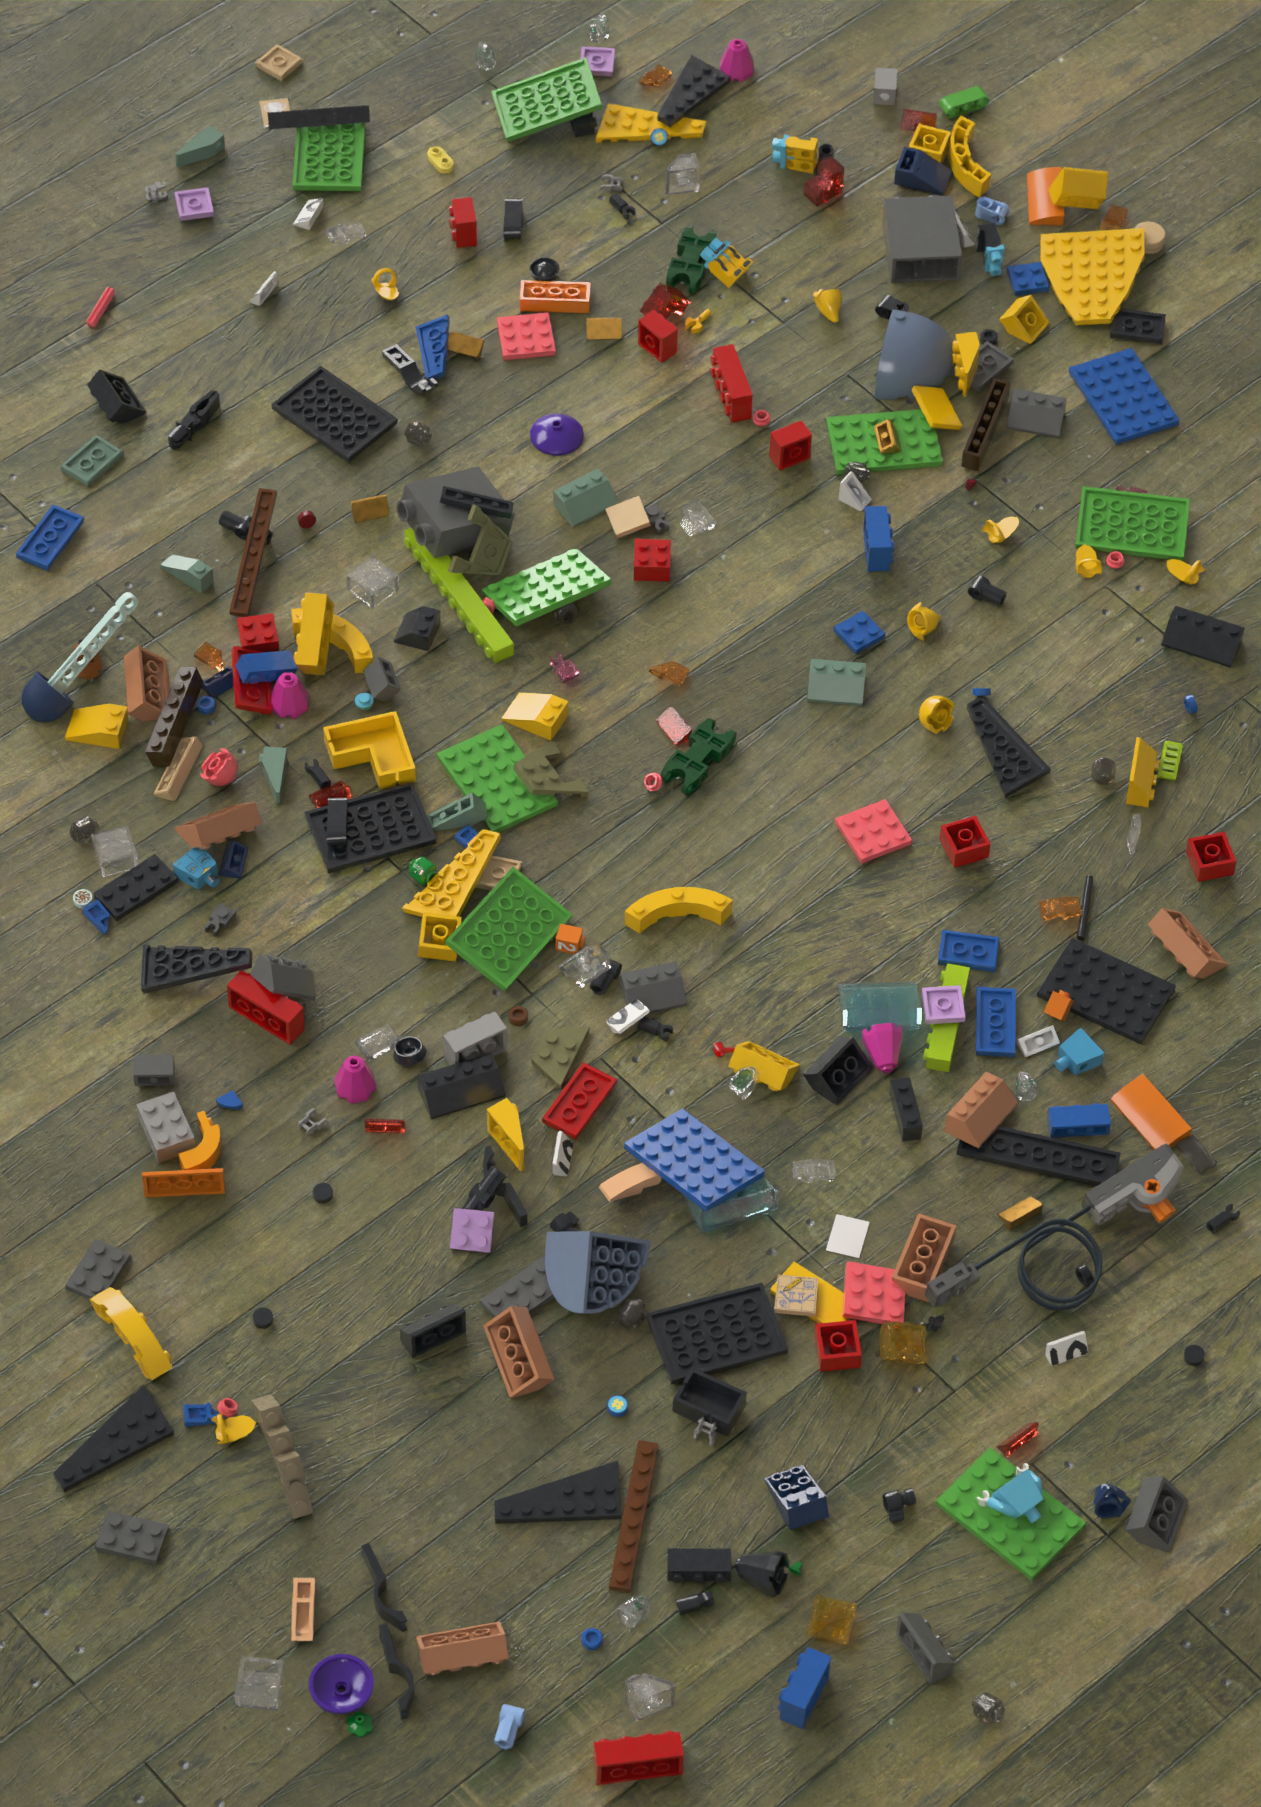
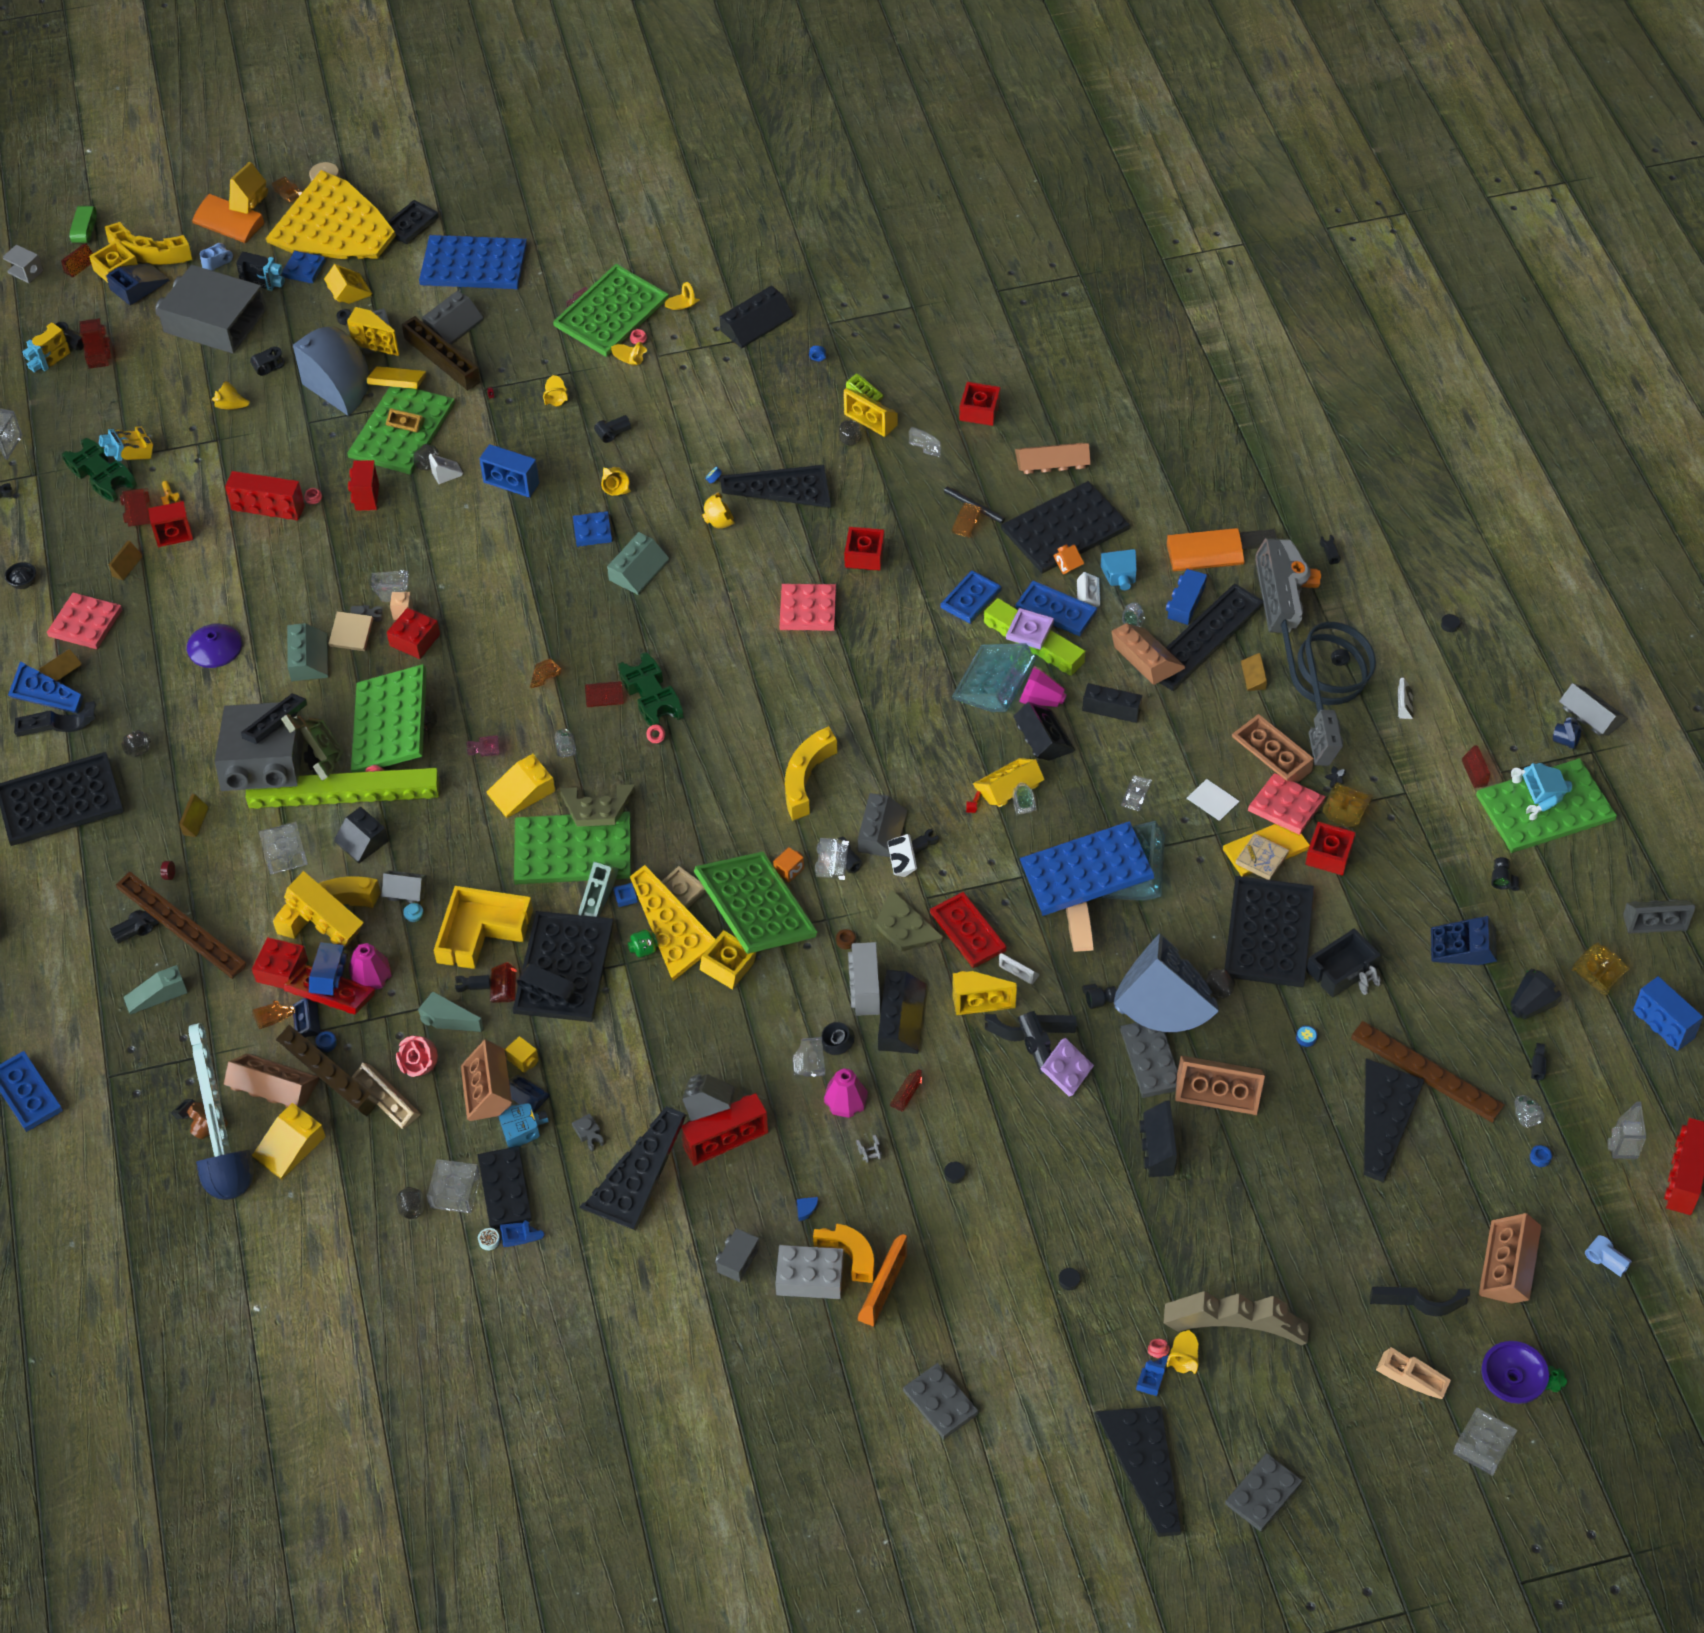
camera: 60 degrees left, 0 degrees up
yellow brick [90,1287,173,1380] -> none
black piece [379,1623,414,1719] -> none
orange slope [520,280,590,313] -> none
black brick [667,1548,731,1583] -> none
none -> light nougat brick [390,592,413,620]
none -> yellow brick [505,1036,539,1073]
none -> clear rock [554,729,576,757]

